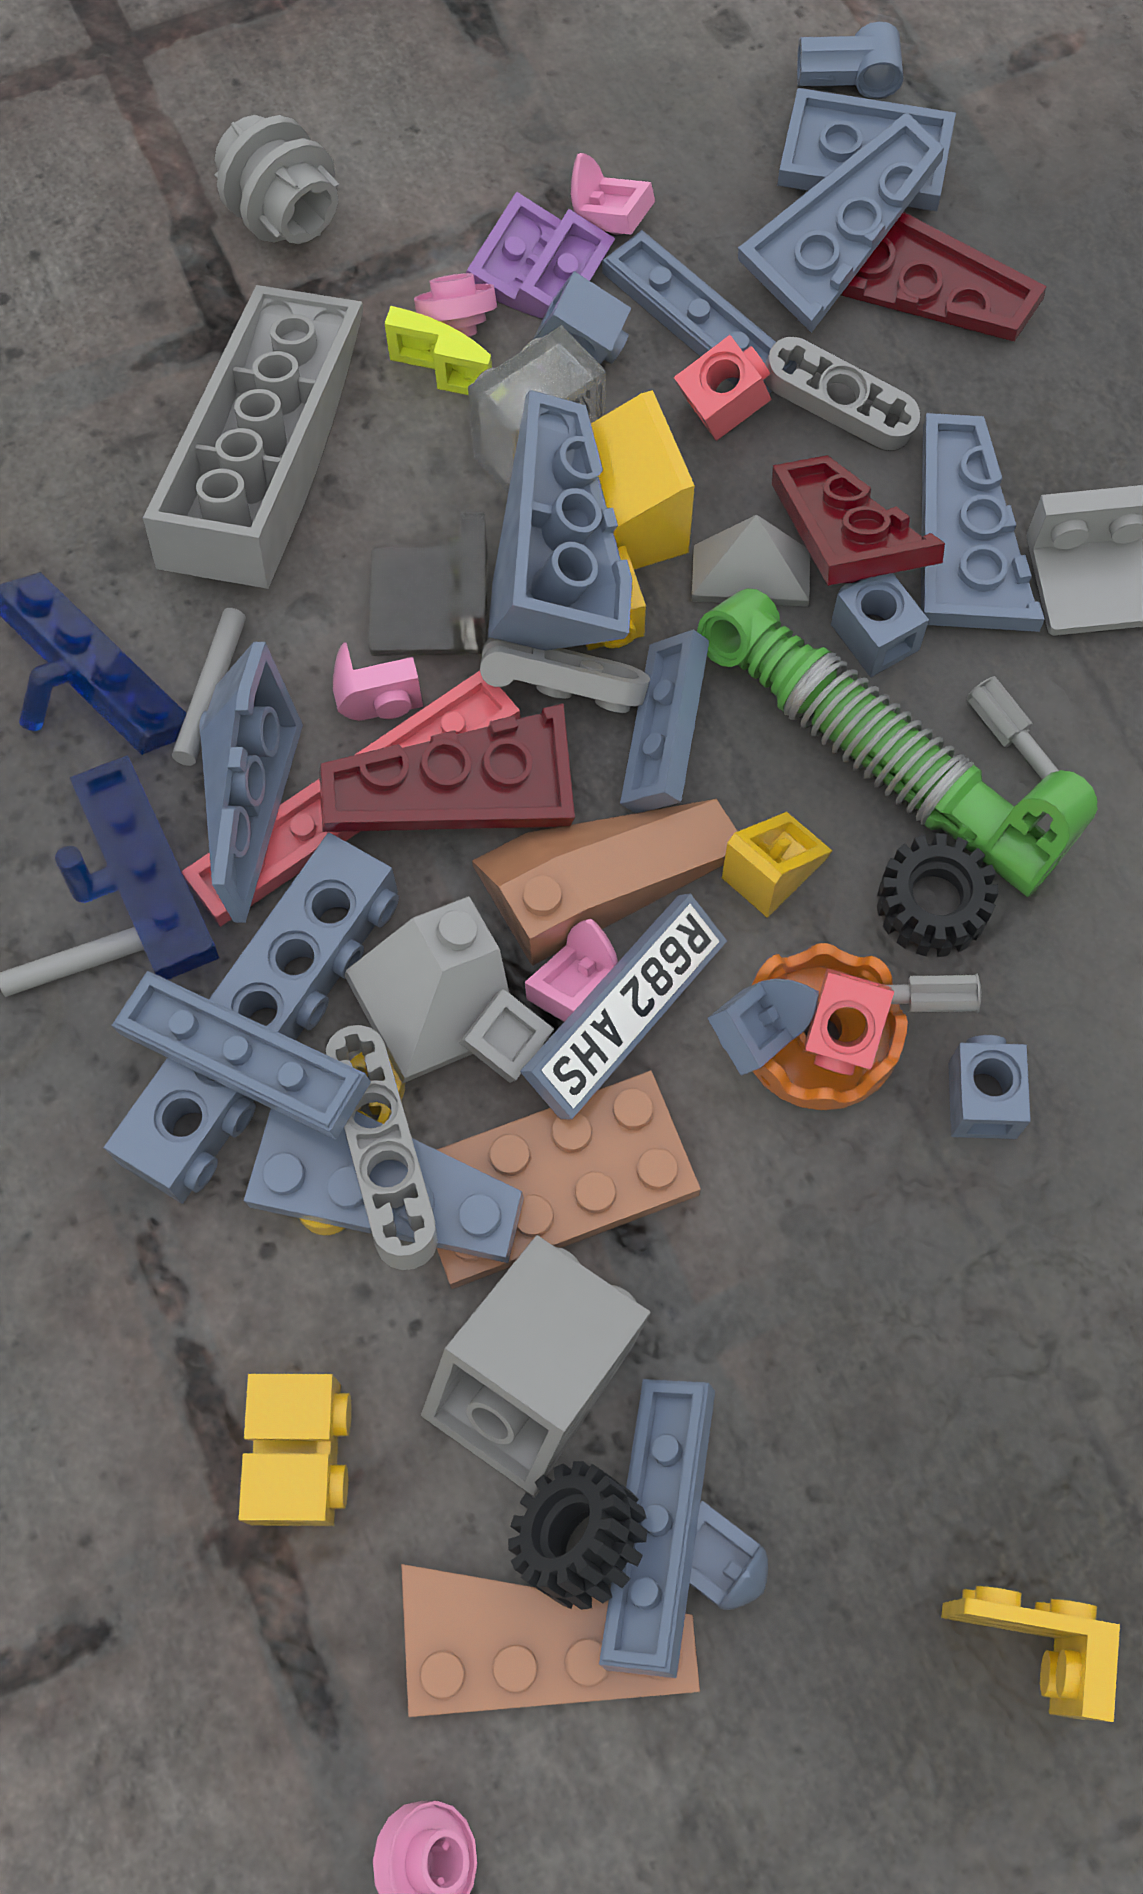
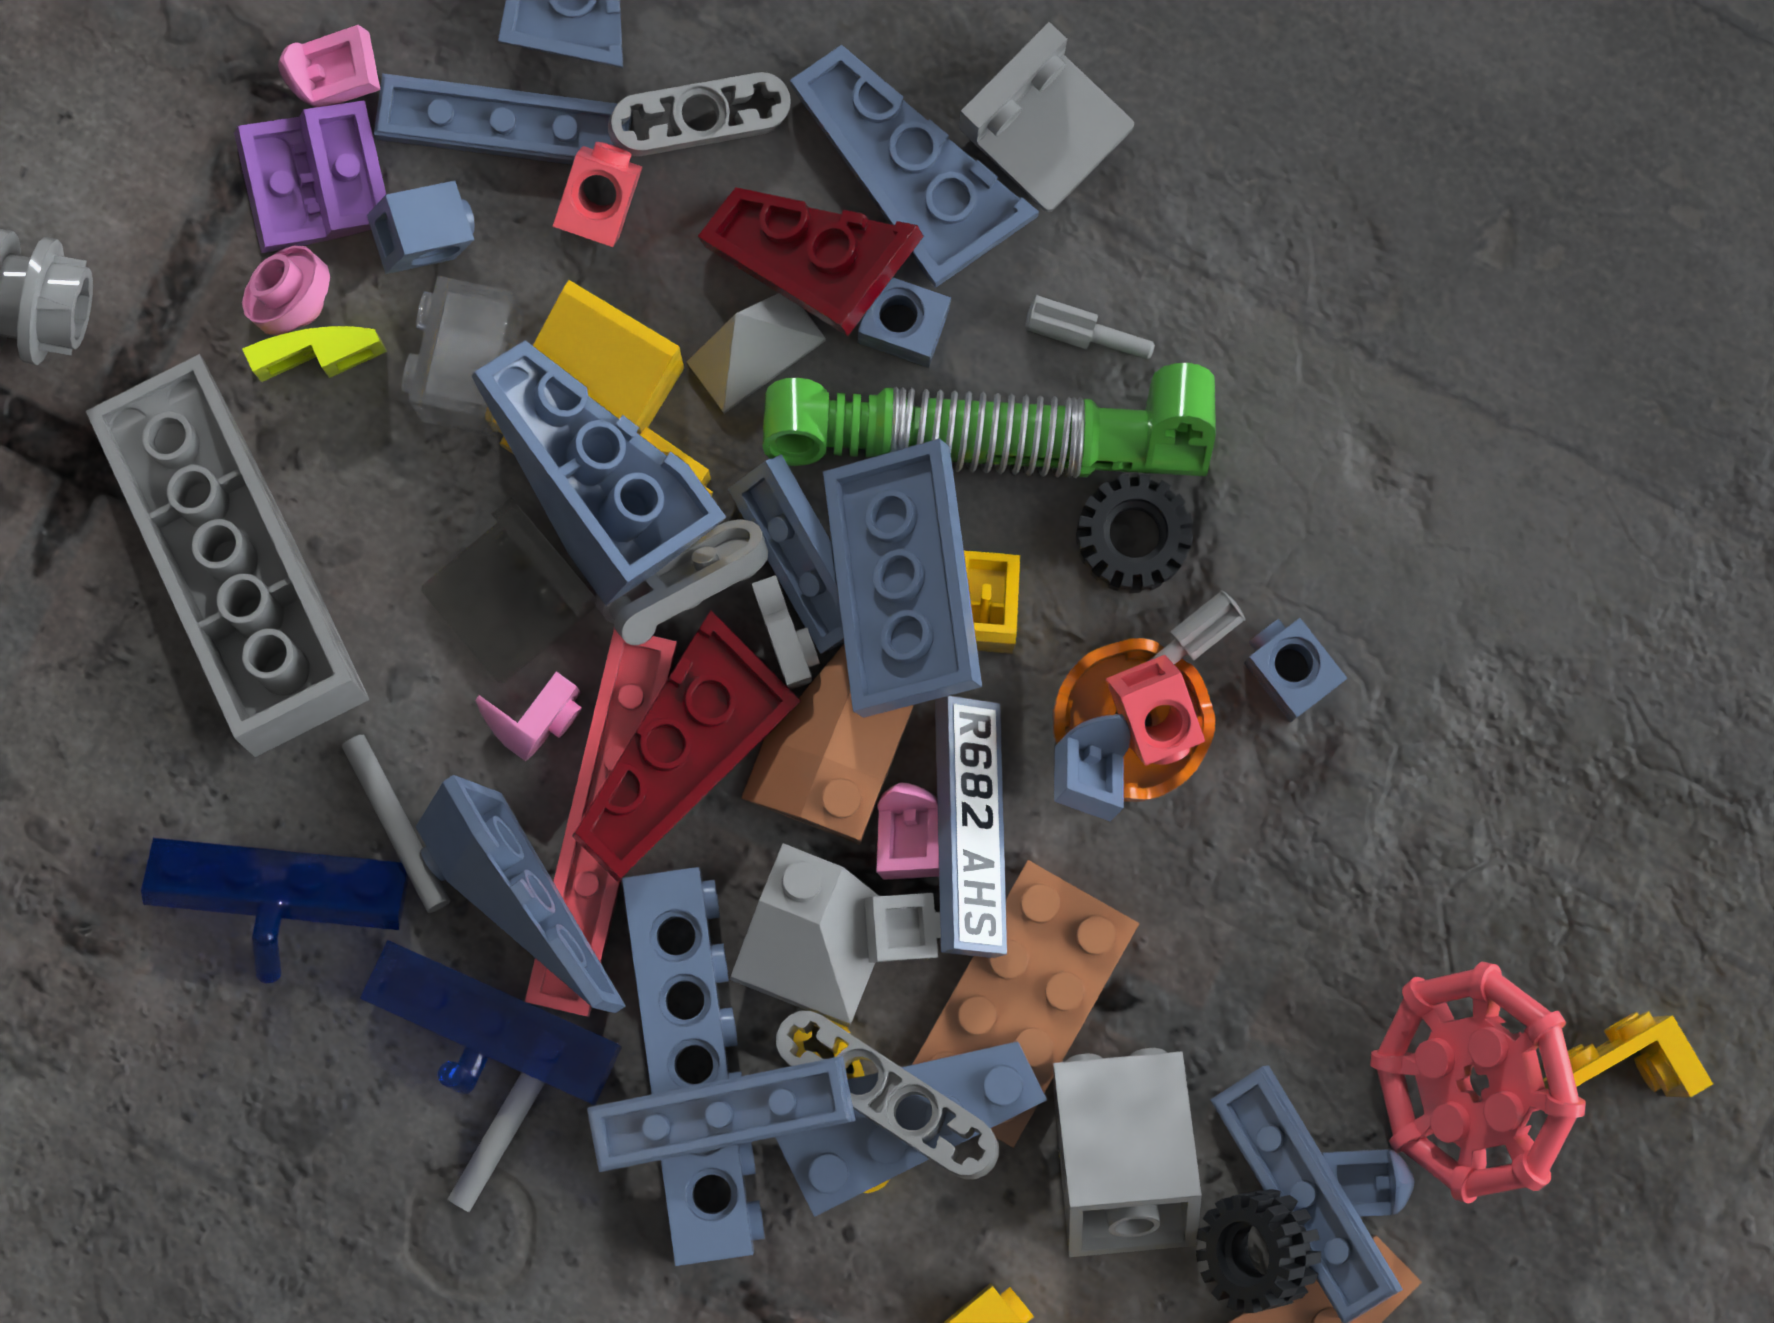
camera: 45 degrees left, 15 degrees up
none -> light grey plate [752,575,820,690]
none -> sand blue plate [823,438,982,718]
none -> coral plate [1370,962,1586,1203]

